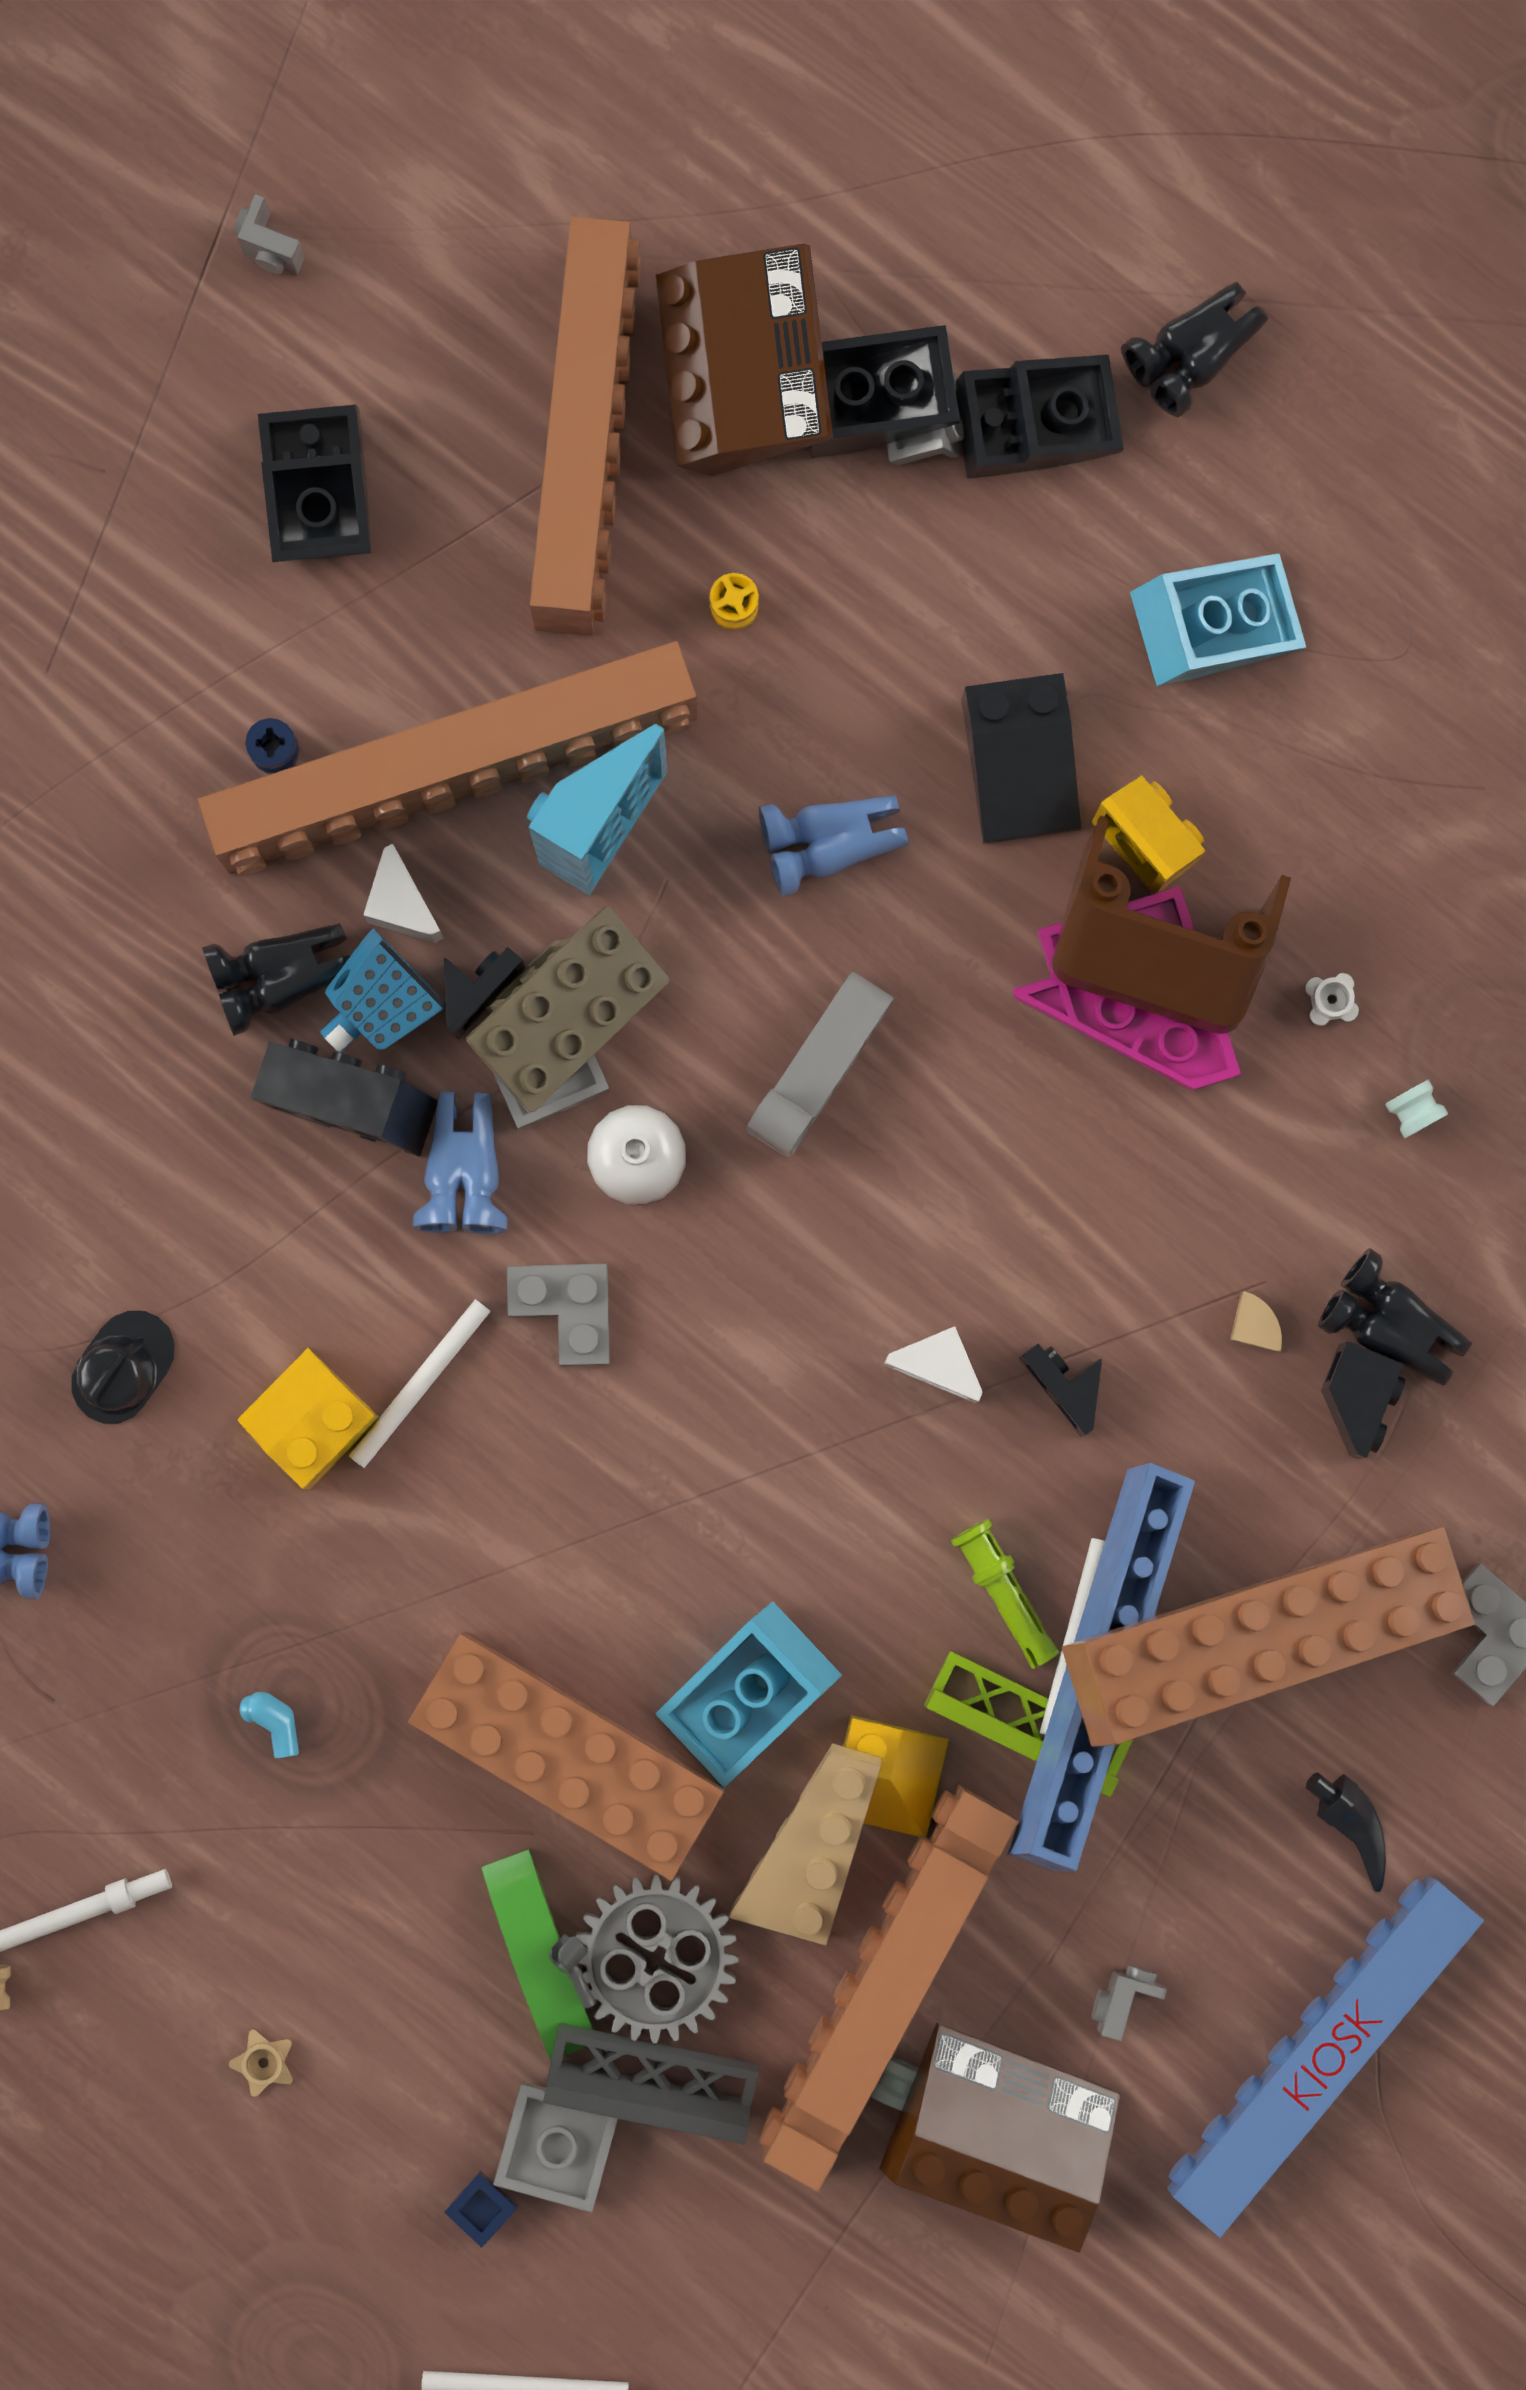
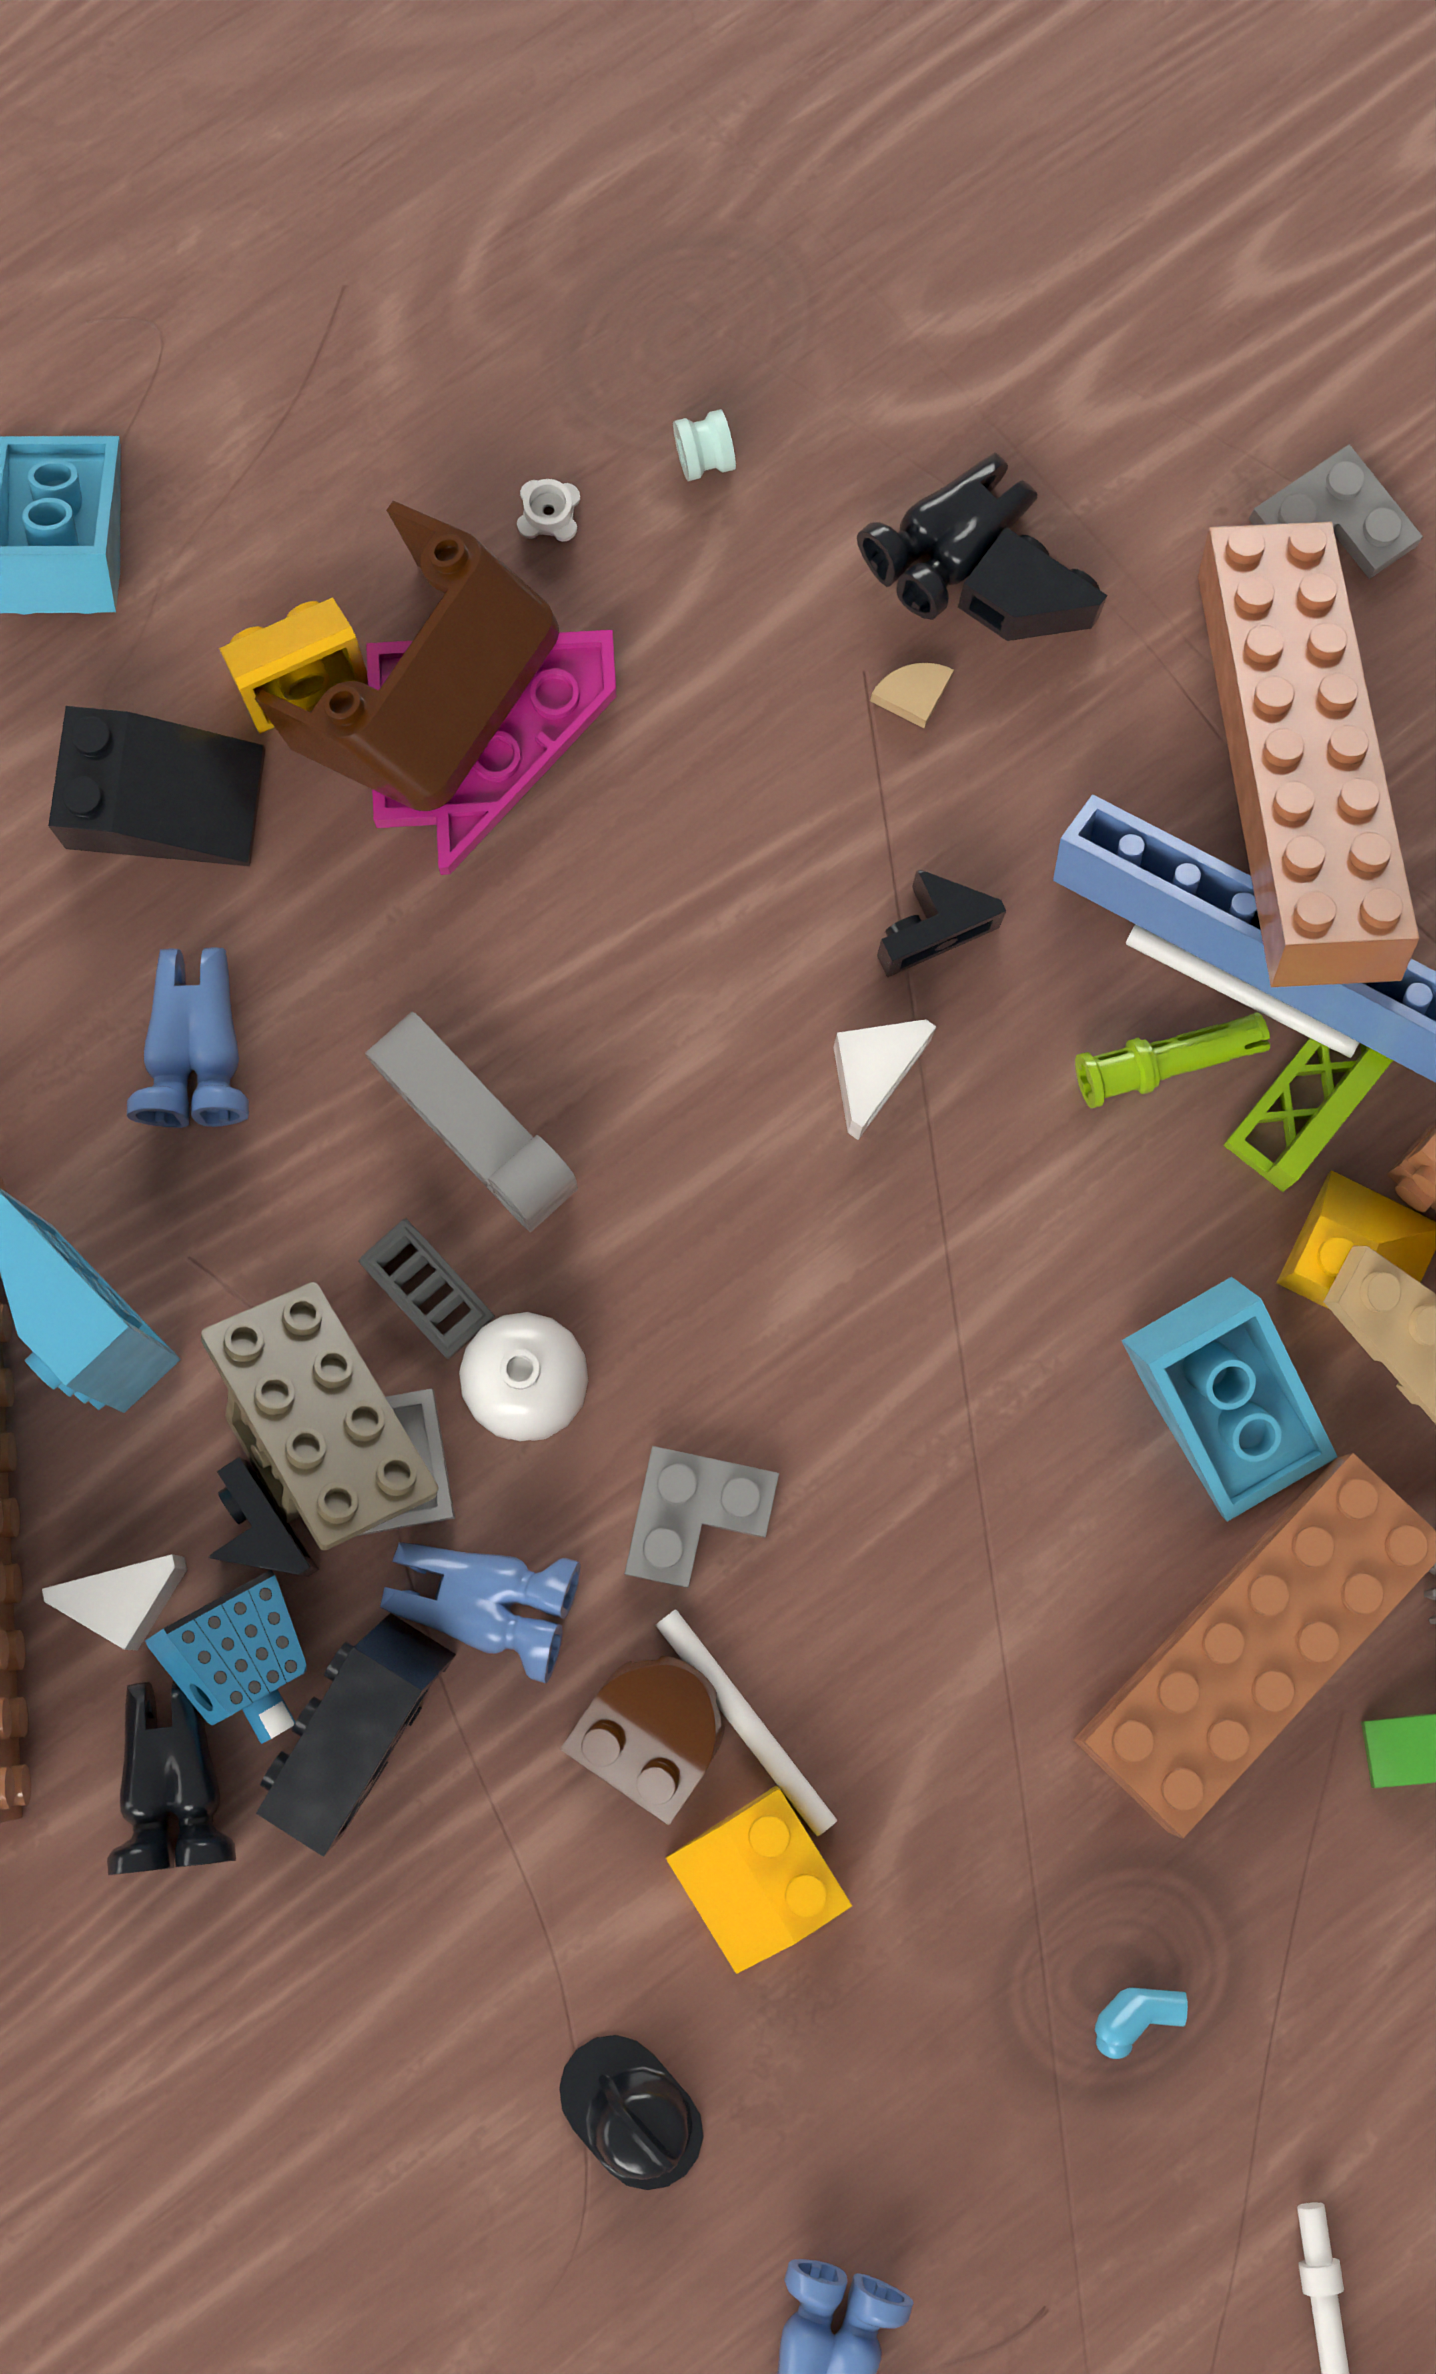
camera: 75 degrees left, 5 degrees down
none -> dark grey slope [358,1218,495,1360]
none -> reddish brown slope [560,1656,725,1825]

